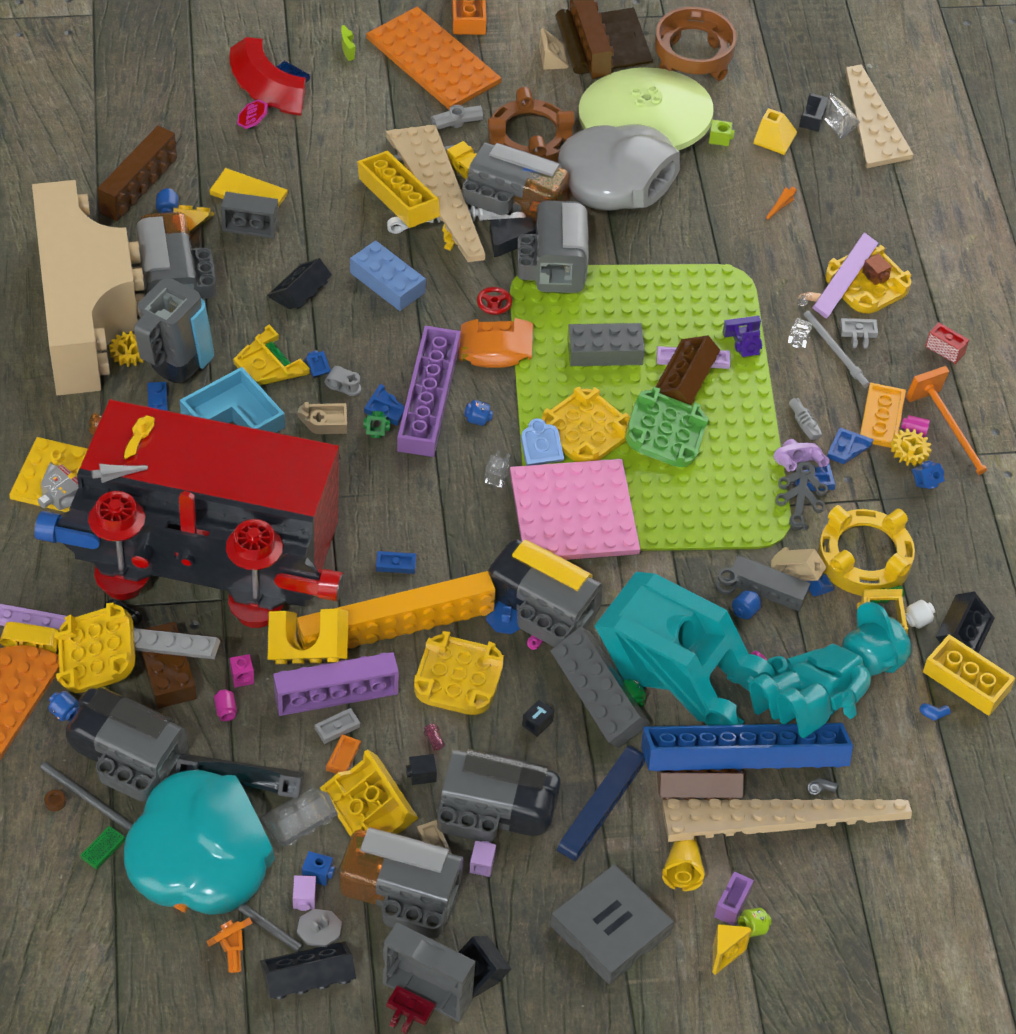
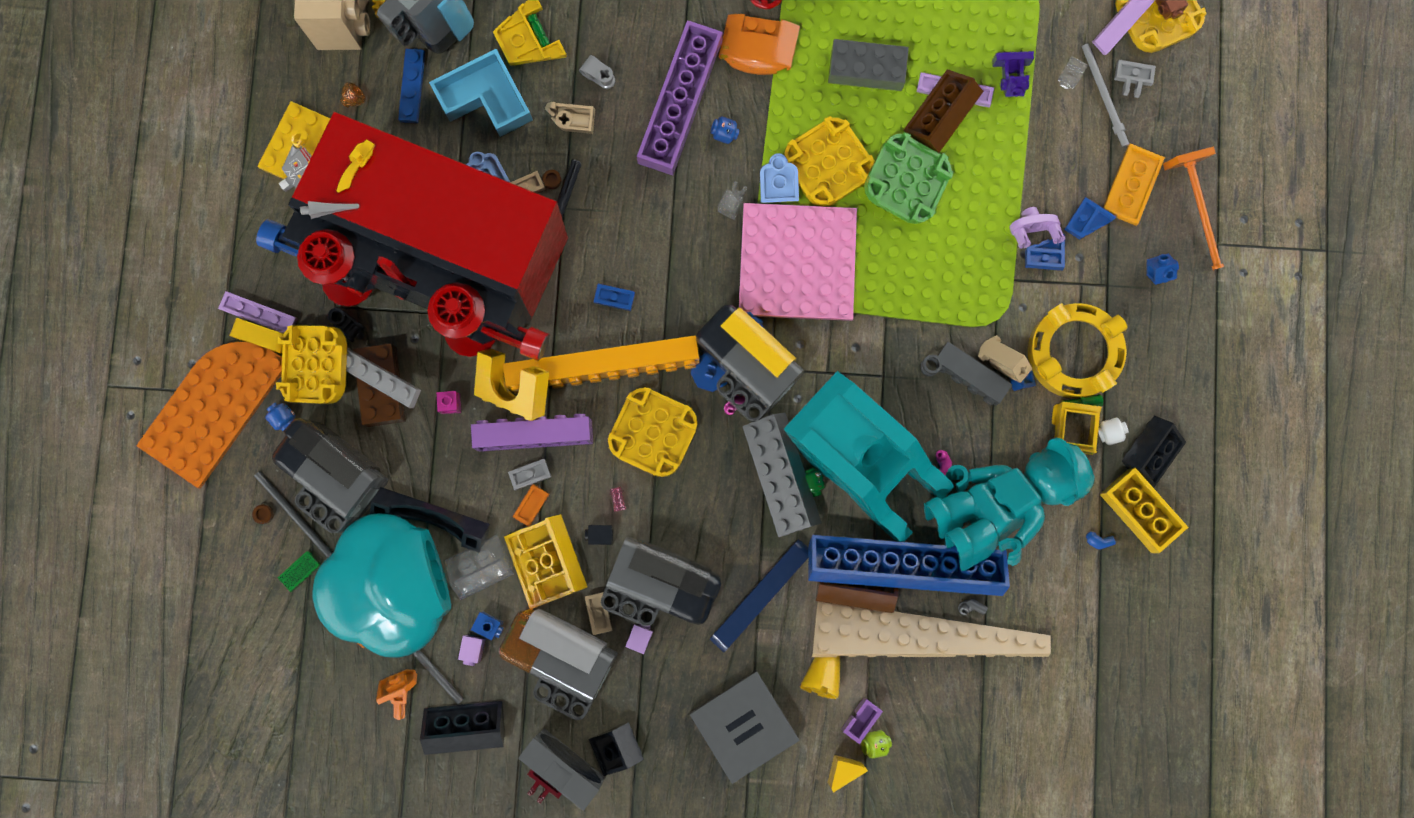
camera: 15 degrees right, 30 degrees up
dark pink brick [214,690,237,721] -> none
light grey piece [297,909,342,947] -> none
blue bracket [304,350,331,378] -> none
green brick [363,411,390,438] -> none
blue wing [364,384,405,426] -> none
black brick [522,700,554,737] -> none
blue head [732,590,761,620] -> none
dark grey plant [775,461,828,530] -> none
light grey hinge [789,398,822,440] -> none
clear arm [798,292,821,306] -> none
yellow gear [890,429,932,466] -> none
dark pink brick [901,415,930,438] -> none
panel [925,322,969,364] -> none

